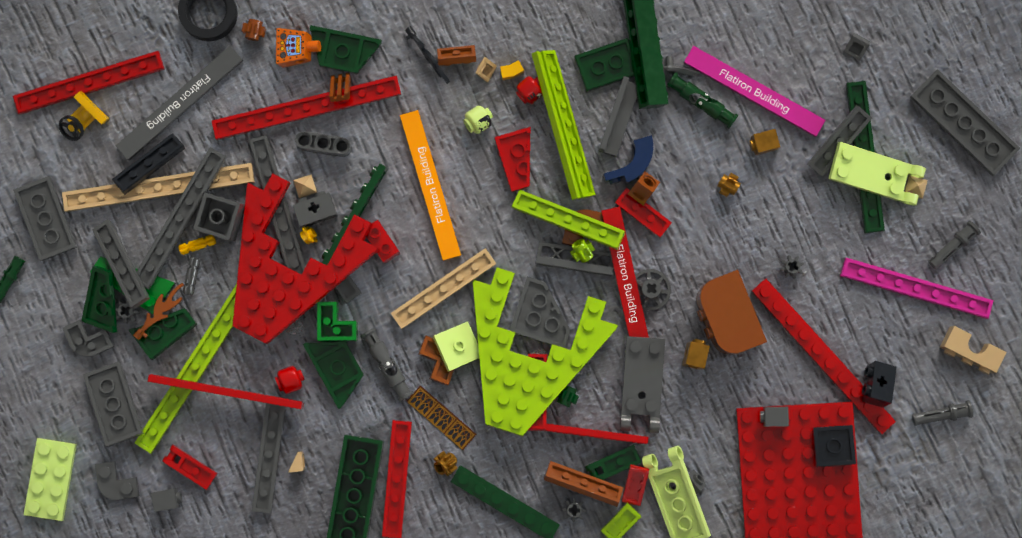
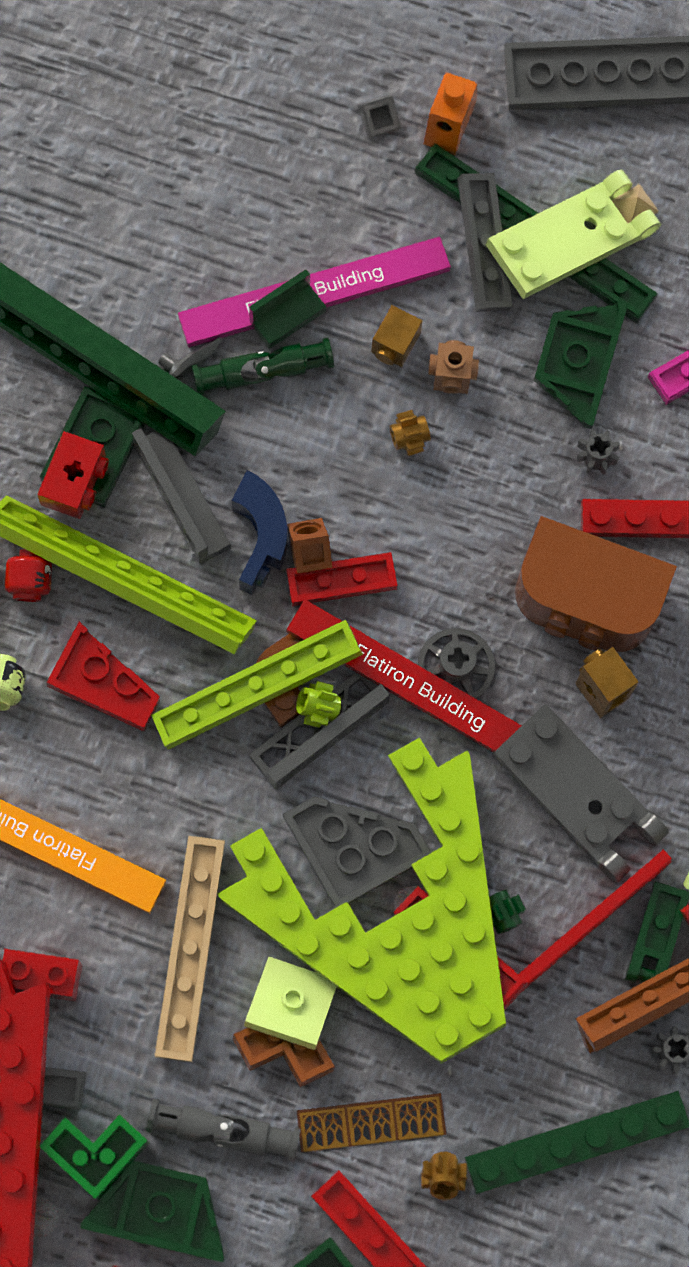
camera: 50 degrees left, 10 degrees down
none -> red brick [37,431,109,519]
none -> dark green panel [249,269,326,349]
none -> orange torso [424,73,478,155]
none -> medium nougat brick [428,340,479,394]
none -> dark green wing [533,301,629,429]

